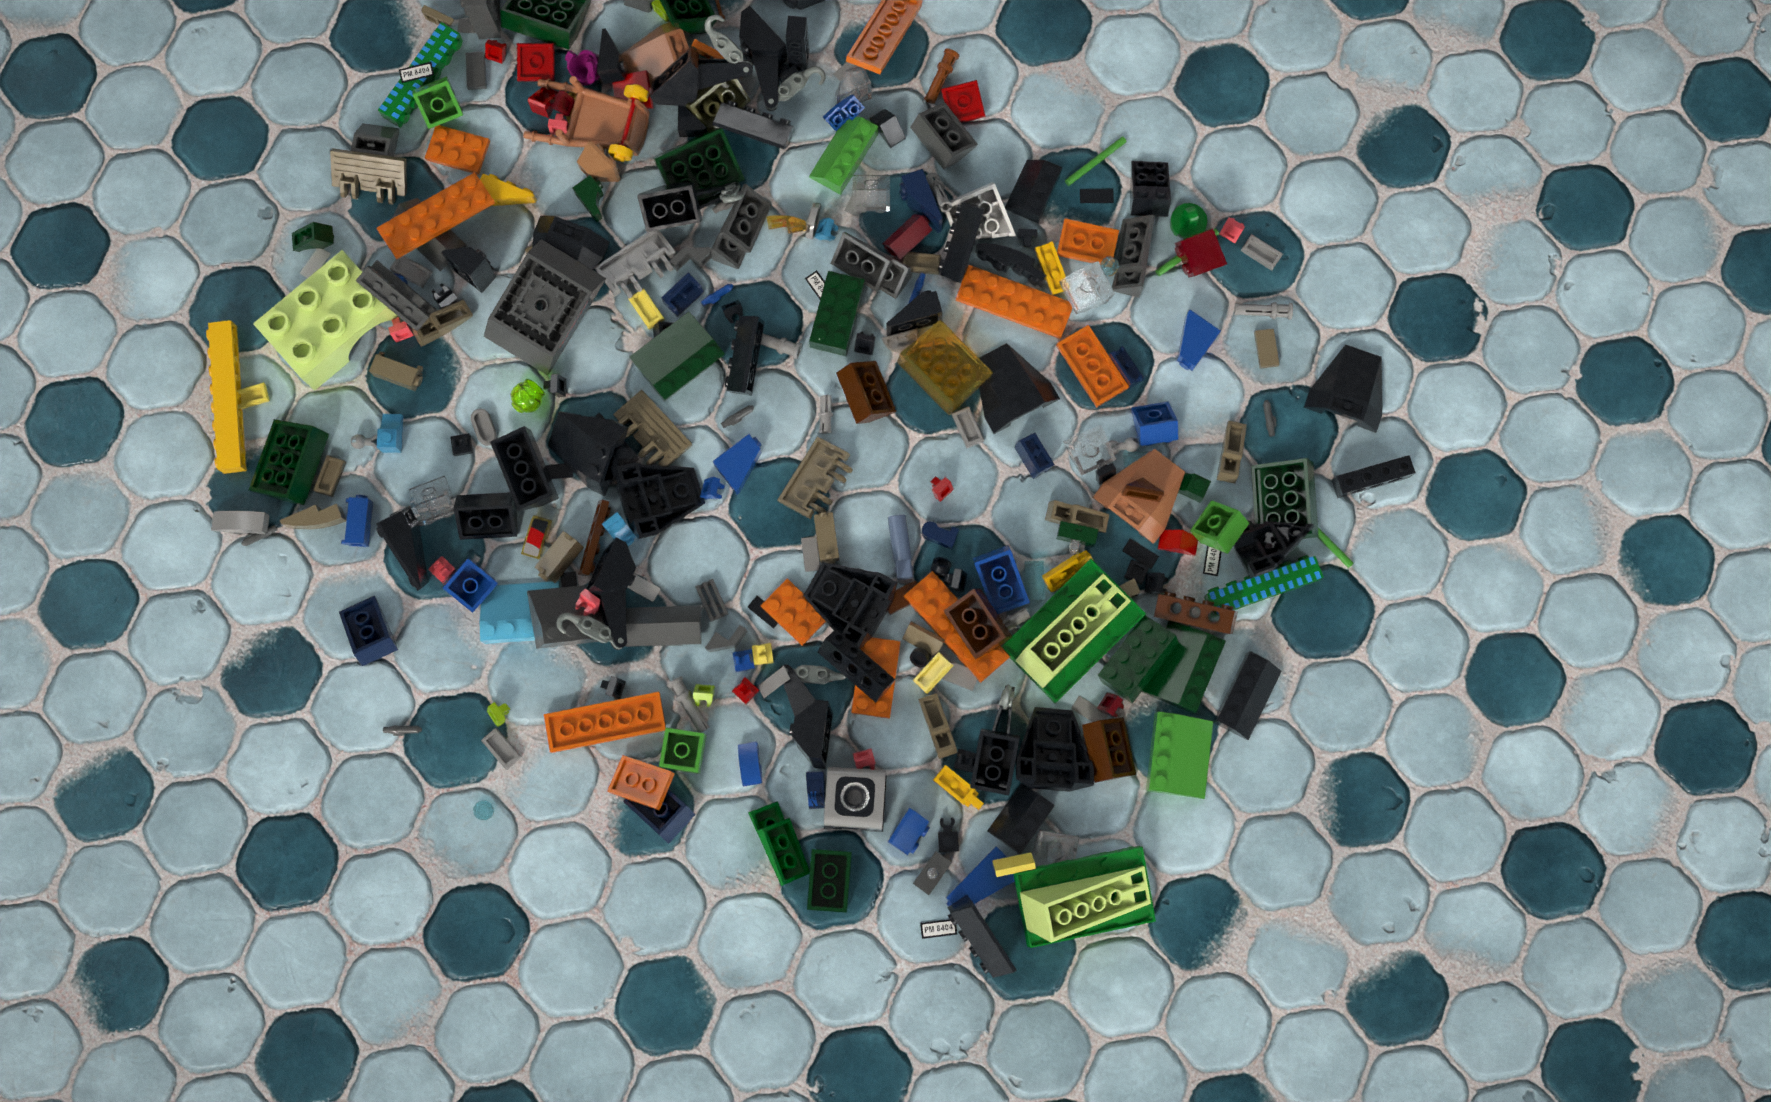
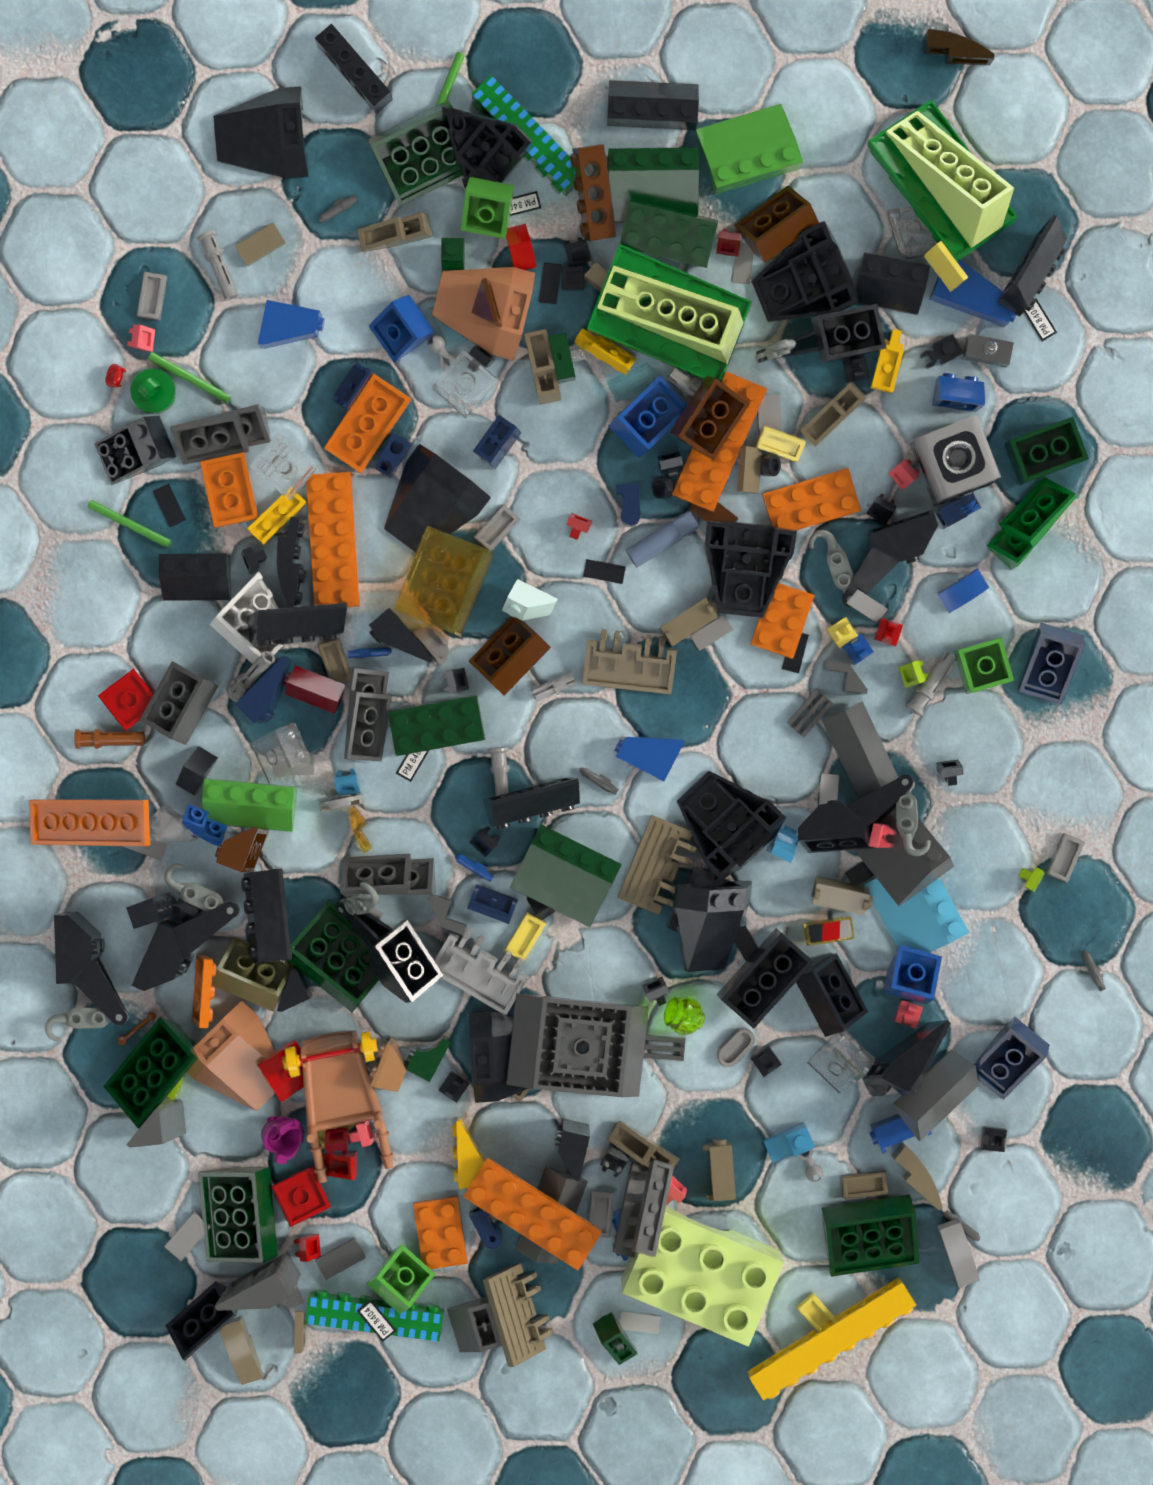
camera: 115 degrees left, 10 degrees up
clear light blue tile [473,800,494,821] -> none
orange plate [544,692,666,753] -> none
reddish brown plate [578,499,611,576] -> none
black slope [597,28,628,84] -> none
orange plate [607,755,675,810] -> none
black slope [650,15,753,106] -> none
blue tile [700,477,725,500] -> none
black brick [817,629,895,702] -> none
clear light blue tile [1100,256,1119,277] -> none
dark red slope [1175,229,1227,278] -> none
none -> red piece [105,364,127,388]
none -> reddish brown slope [215,827,269,872]
none -> dark blue leg [375,433,413,478]
none -> black tile [438,1071,470,1103]
none -> dark blue leg [469,1207,503,1249]
none -> light aqua slope [502,579,558,621]
none -> black sticker [583,559,626,584]
none -> dark grey tile [643,1035,686,1061]
none -> black tile [866,494,897,525]
none -> dark grey slope [892,1050,979,1141]
none -> dark brown slope [924,29,995,66]
none -> black tile [981,1126,1007,1152]

